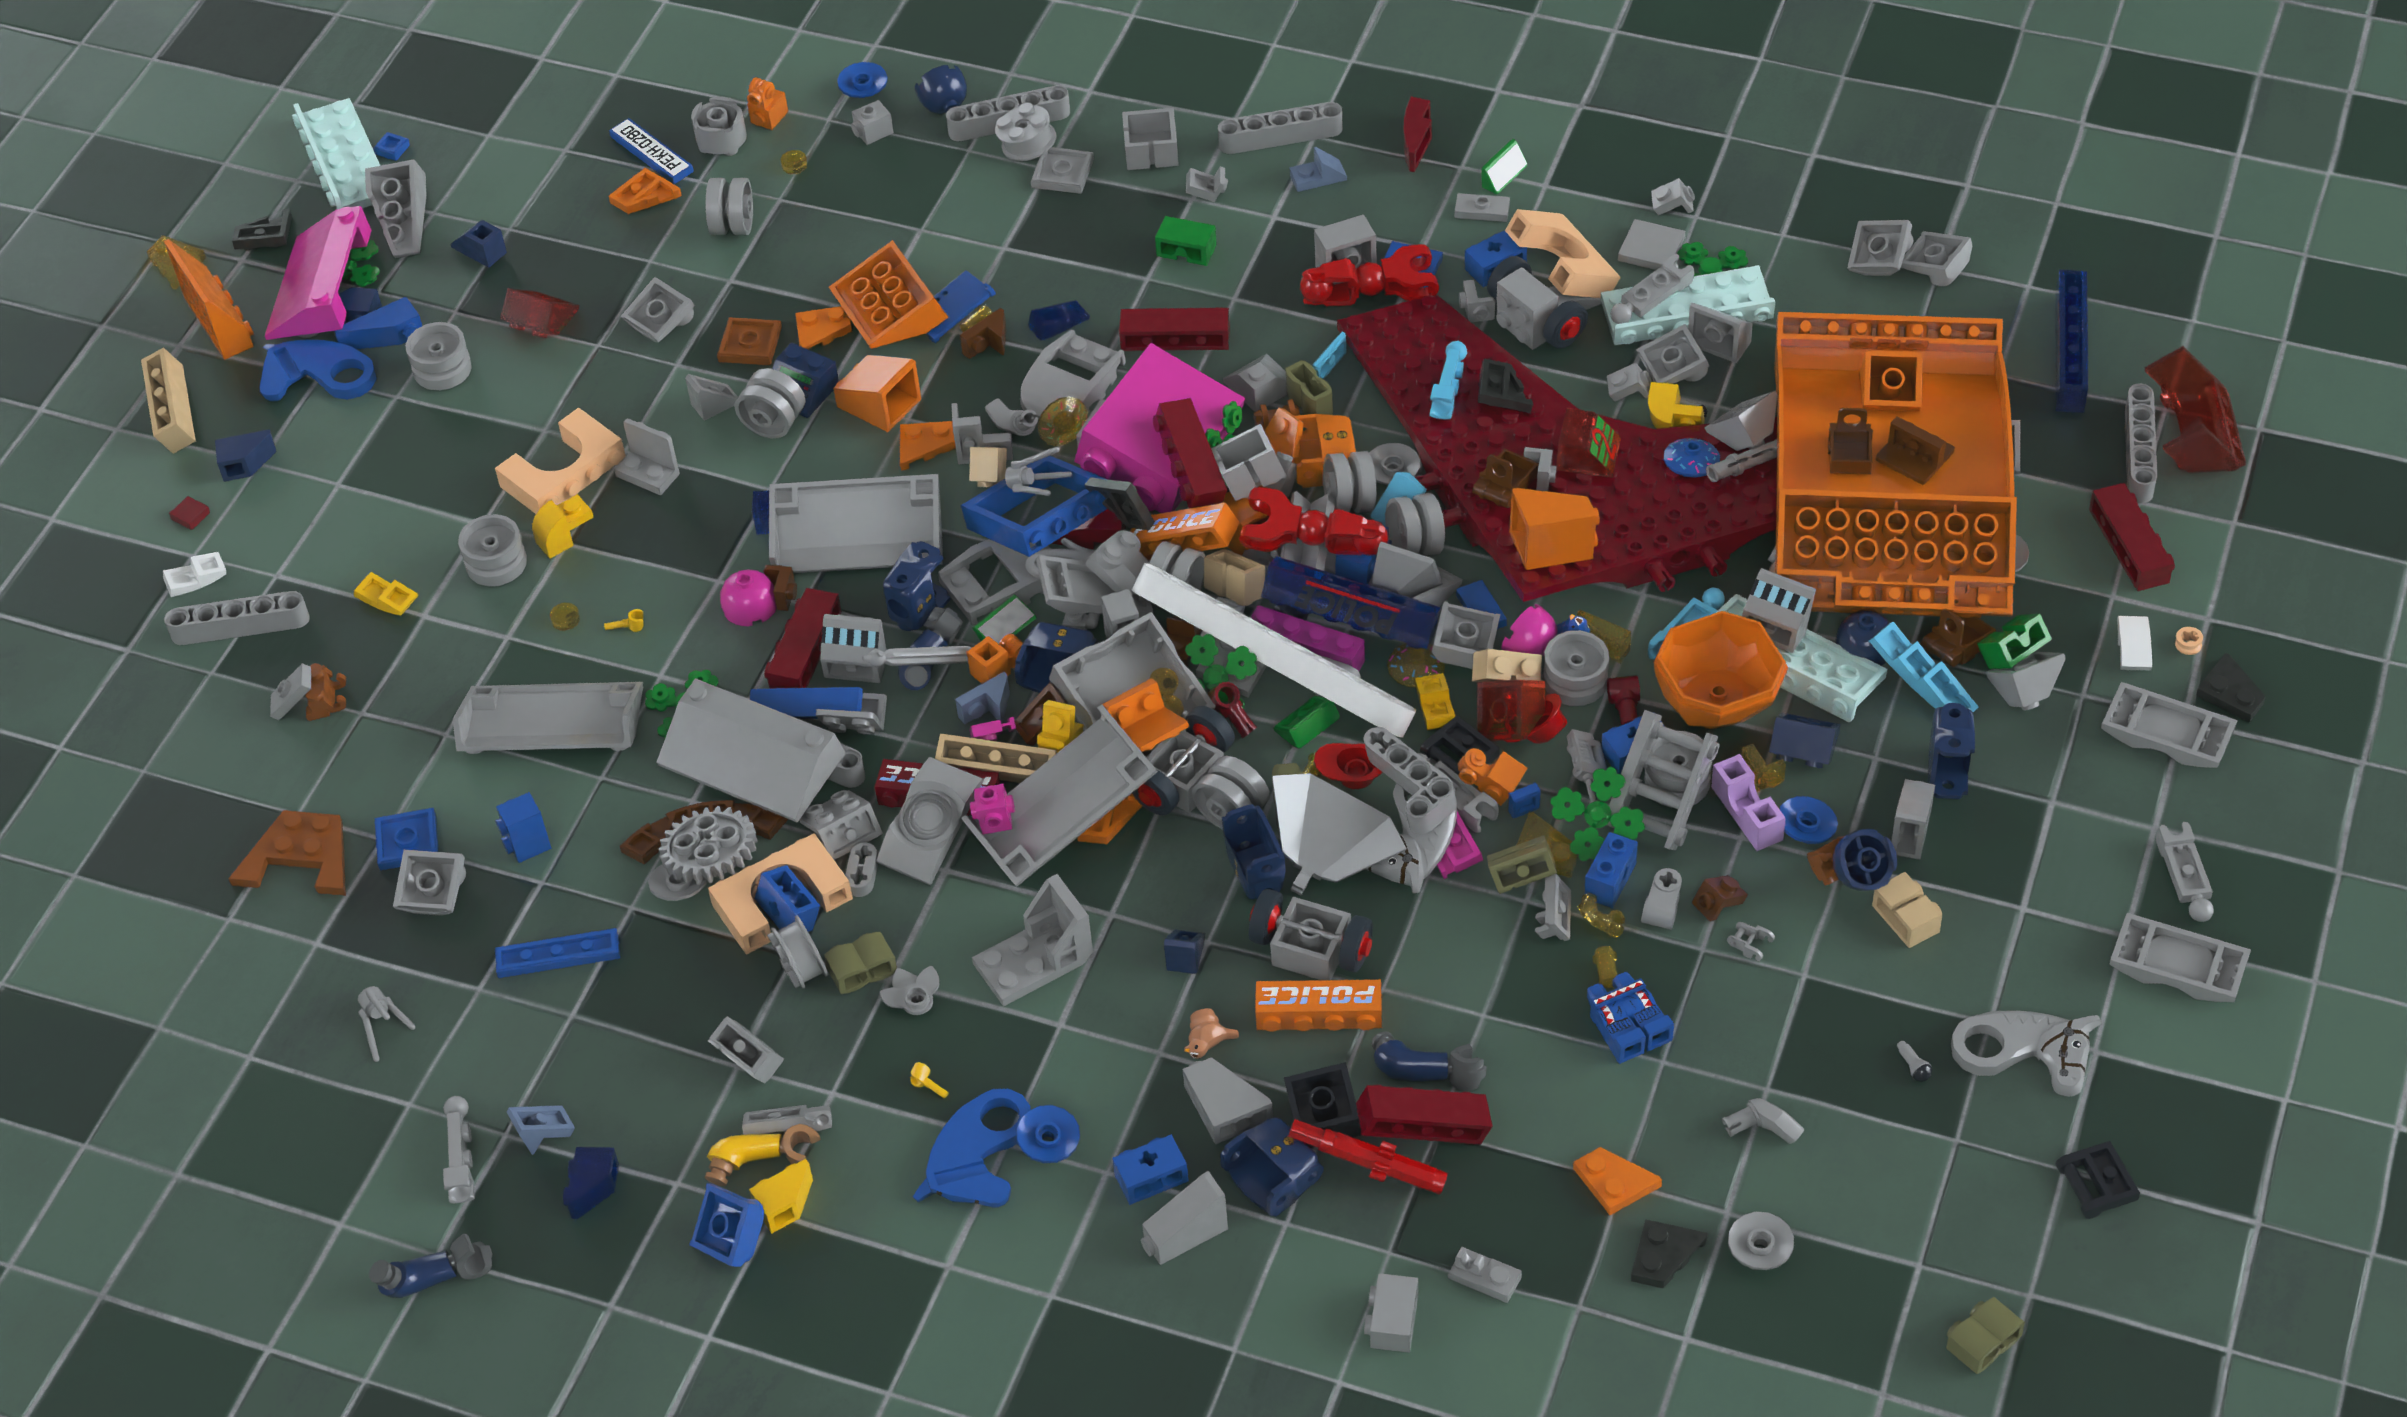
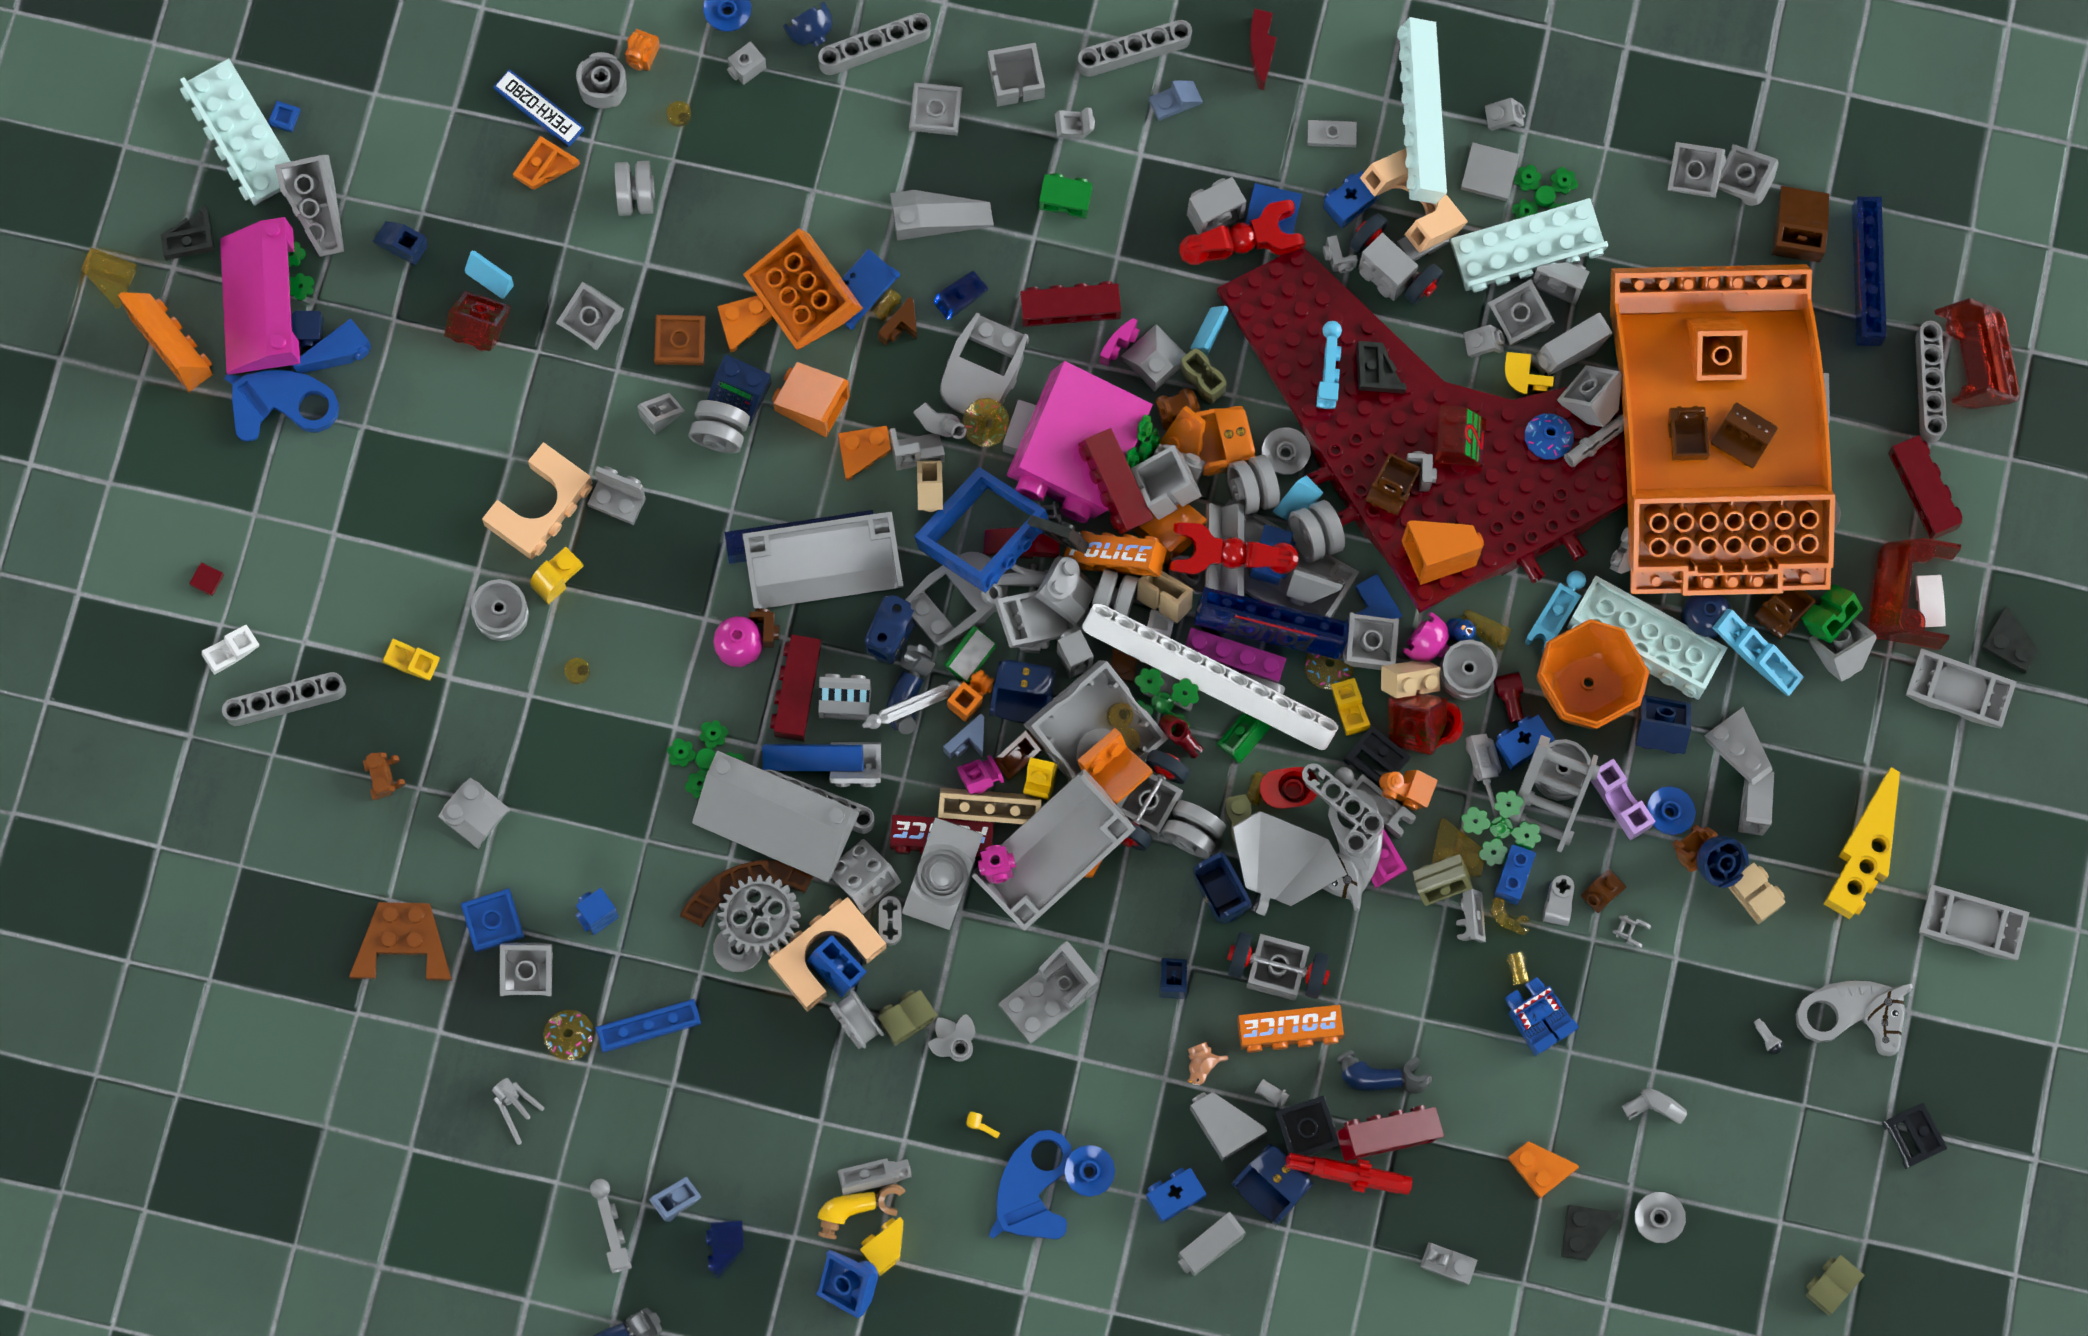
camera: 15 degrees left, 25 degrees up
tan brick [141,347,196,454] -> none
dark blue slope [215,429,277,482] -> none
light grey plate [270,663,311,720] -> none
light grey wheel [405,322,472,391] -> none
light grey slope [453,682,643,754] -> none
yellow hand [604,609,644,632] -> none
light grey brick [708,1016,784,1084] -> none
light grey wheel [995,103,1056,161] -> none
light grey plant [1005,447,1072,496] -> none
light grey brick [1364,1273,1418,1353] -> none
slope [1482,139,1527,194] -> none
blue tile [1508,783,1541,818] -> none
light grey plate [1610,254,1694,324] -> none
clear yellow bracket [1741,744,1786,792] -> none
light grey slope [1742,568,1816,653] -> none
dark blue piece [1928,703,1975,799] -> none
light grey plate [2156,822,2214,922] -> none
light nougat bush [2175,627,2203,655] -> none
none -> light grey slope [438,778,511,849]
none -> medium azure slope [465,250,514,299]
none -> clear yellow dish [543,1010,595,1060]
none -> light grey wedge [890,190,994,241]
none -> dark pink slope [1099,318,1140,366]
none -> light grey pin [1255,1079,1290,1108]
none -> light aqua brick [1398,17,1447,204]
none -> light grey slope [1536,313,1613,376]
none -> light grey wing [1704,707,1772,785]
none -> reddish brown slope [1772,186,1829,263]
none -> yellow brick [1823,767,1900,920]
none -> clear red windscreen [1868,538,1961,650]

